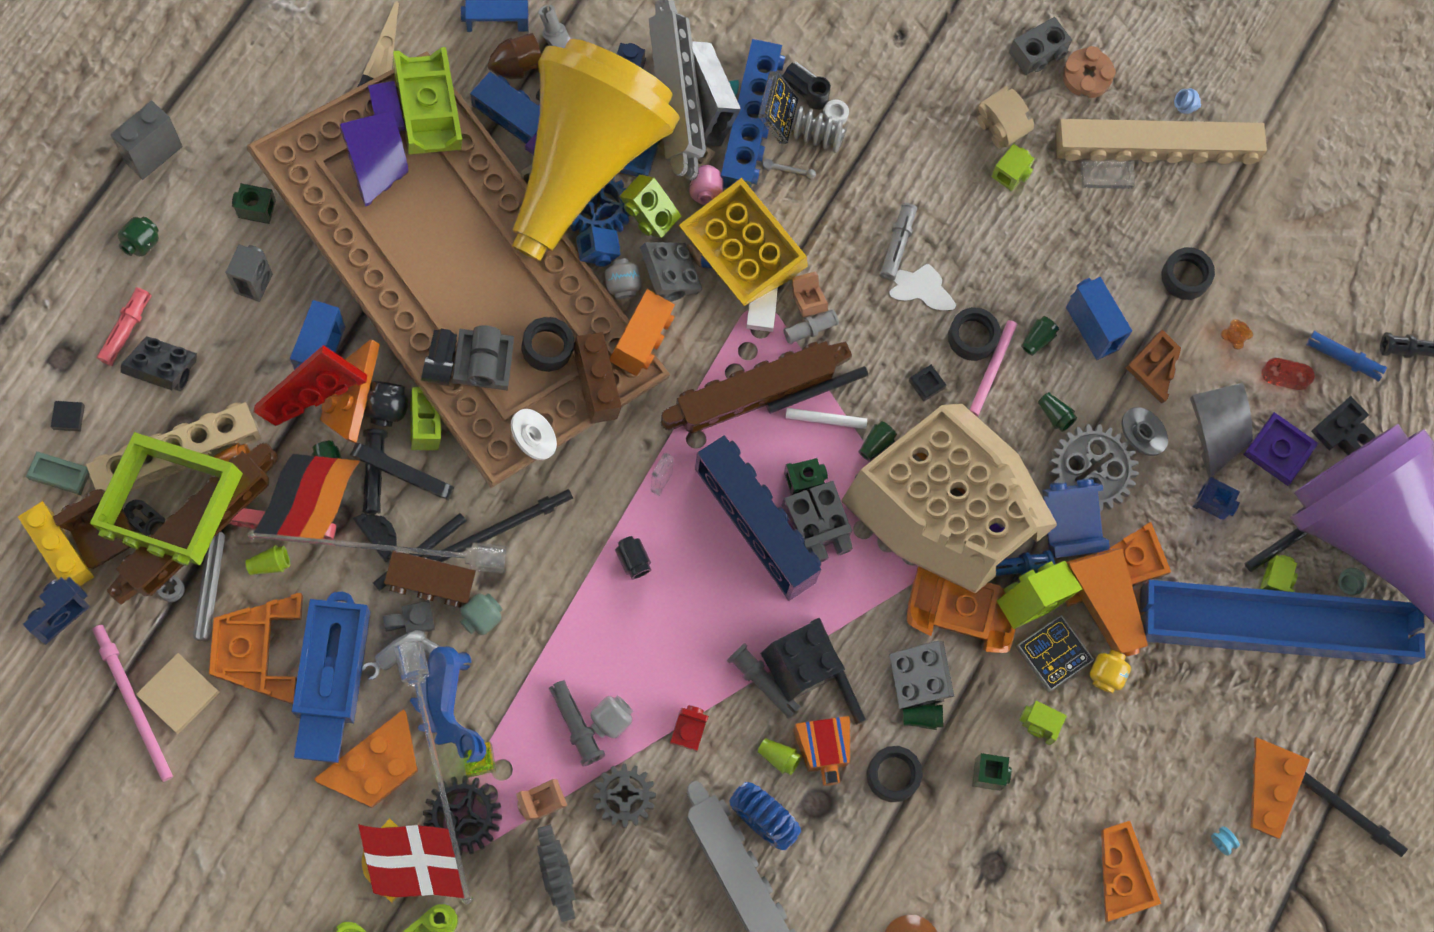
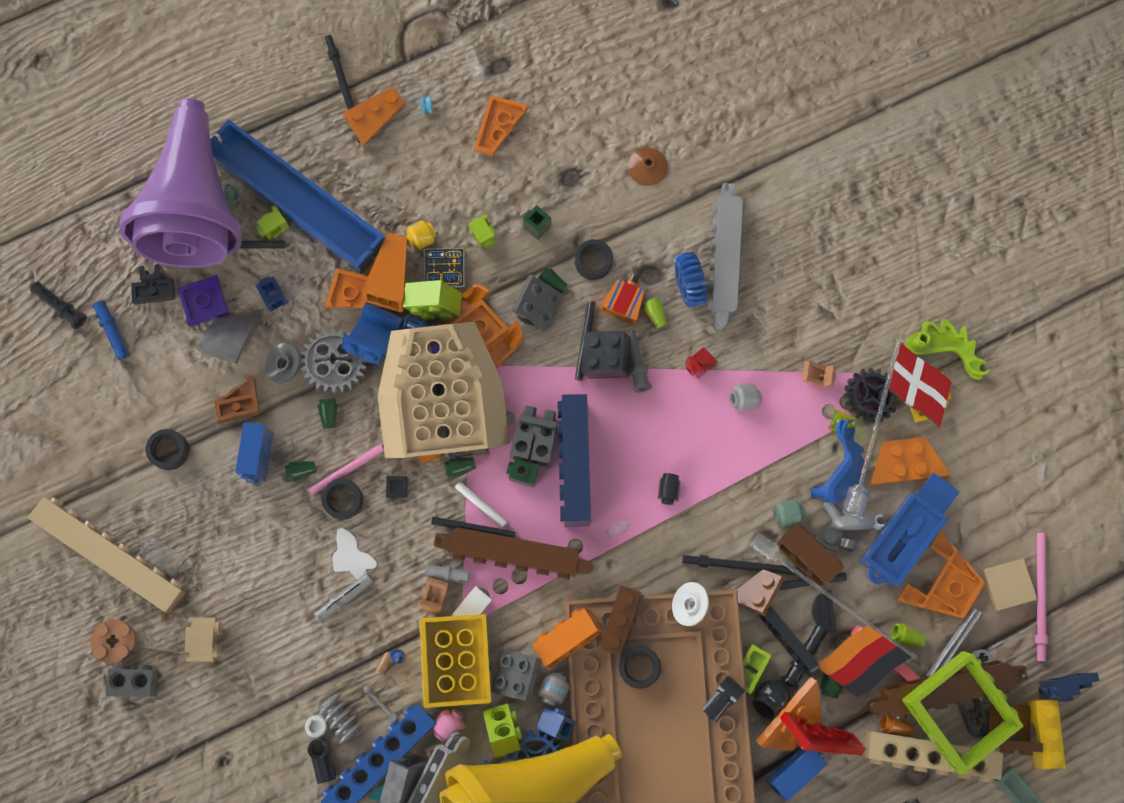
camera: 140 degrees left, 5 degrees up
dark grey plate [452,325,514,391] -> none
dark grey gear [537,824,576,922] -> none
dark grey pin [549,680,605,766] -> none
dark grey gear [593,764,656,828] -> none
tile [758,71,799,144] -> none
lime brick [991,144,1035,191] -> none
light blue plate [1174,88,1201,114] -> none
clear orange plate [1221,319,1253,350] -> none
clear red beam [1261,358,1315,390] -> none
none -> arm [375,649,406,675]
none -> wing [737,569,784,616]

